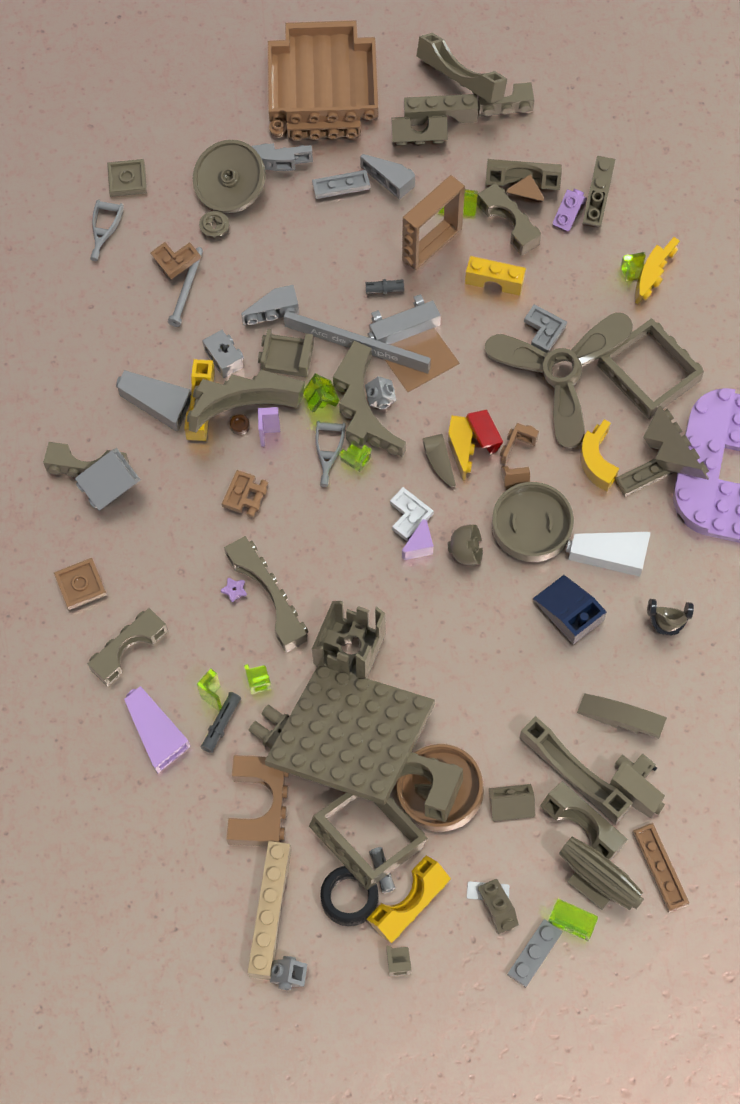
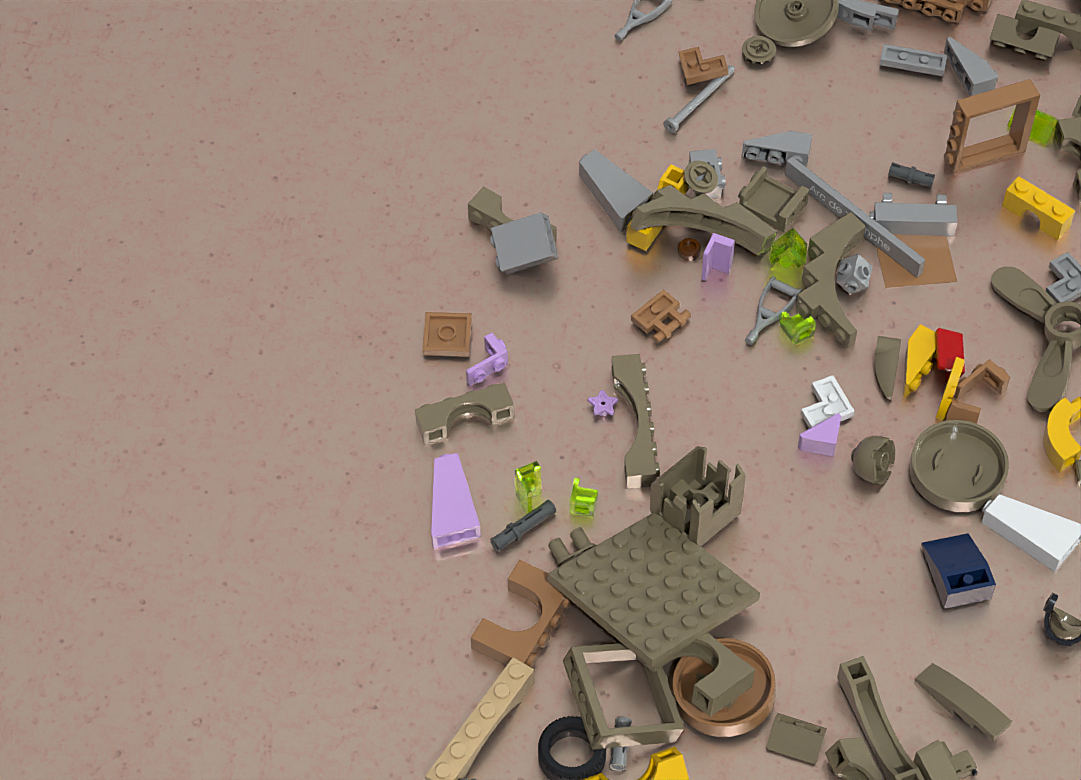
camera: 25 degrees right, 10 degrees down
none -> lavender bracket [466,333,508,386]
none -> dark tan gear [683,160,718,195]
none -> yellow tile [935,357,965,421]

